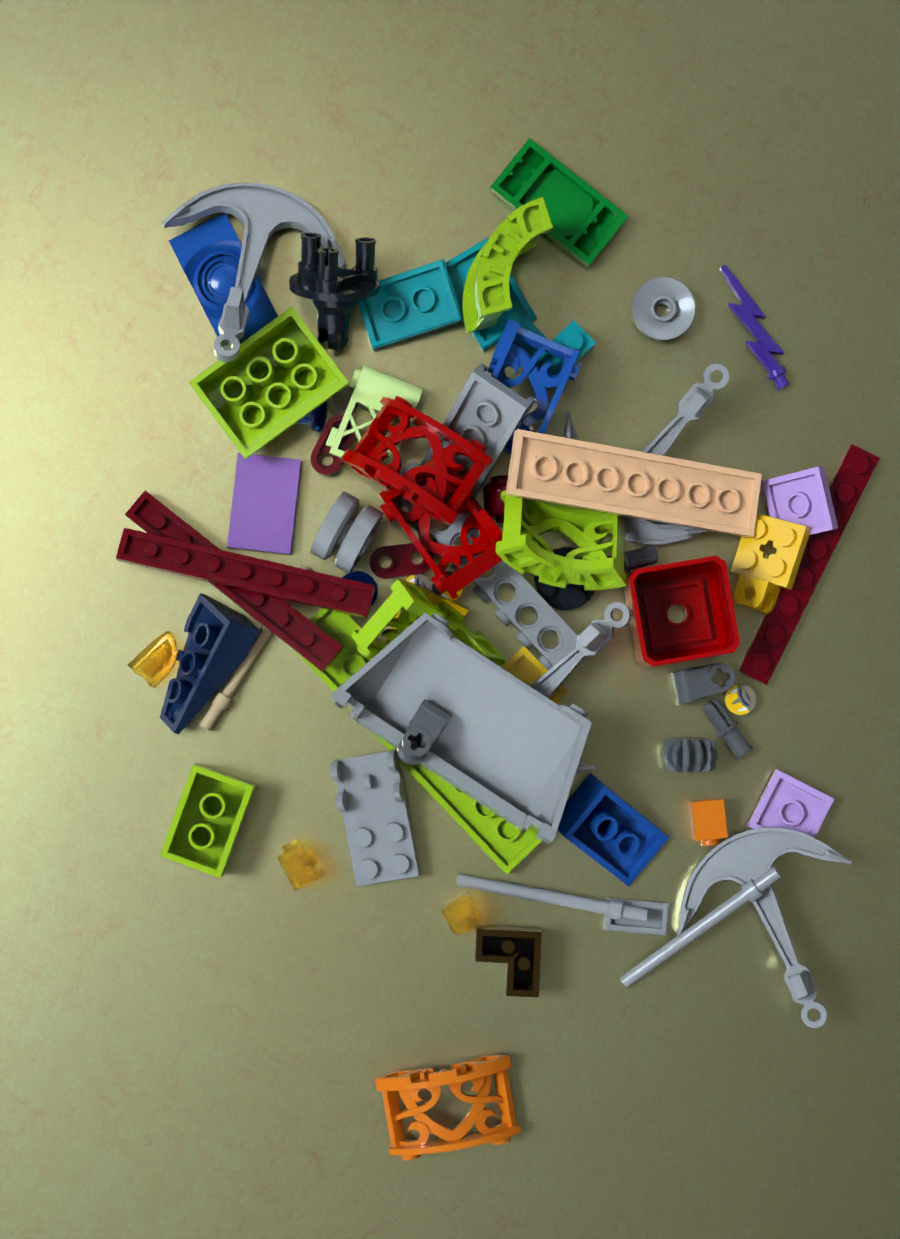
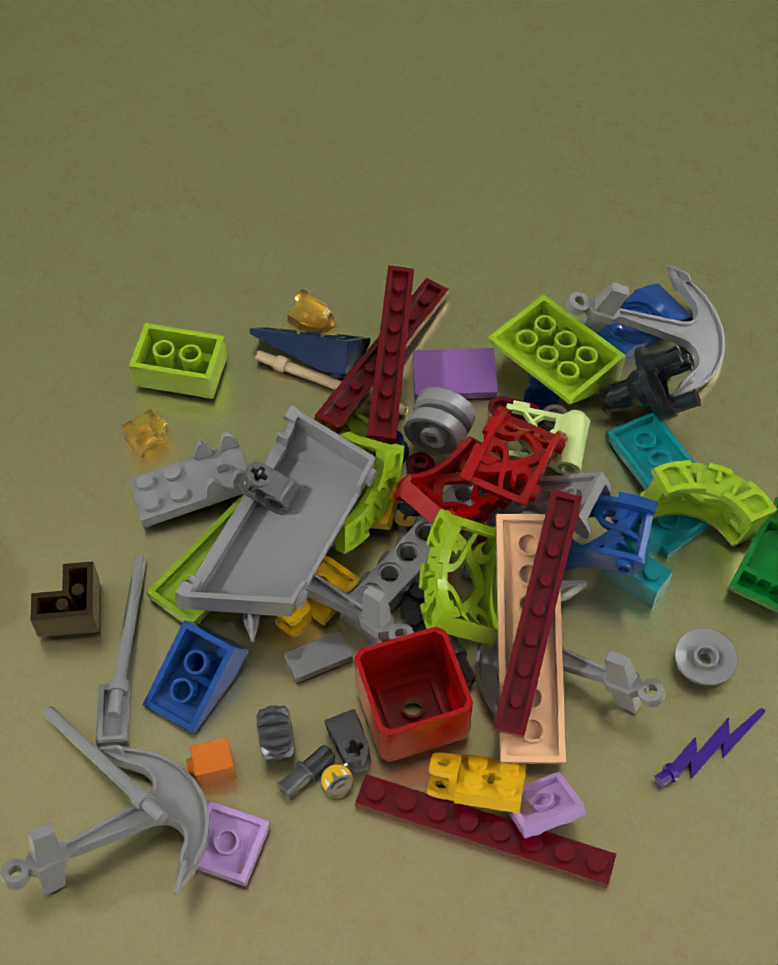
camera: 85 degrees right, 30 degrees down
clear yellow brick [441,892,484,935] -> none
none -> light grey tile [284,631,353,684]
none -> dark red plate [492,489,582,739]

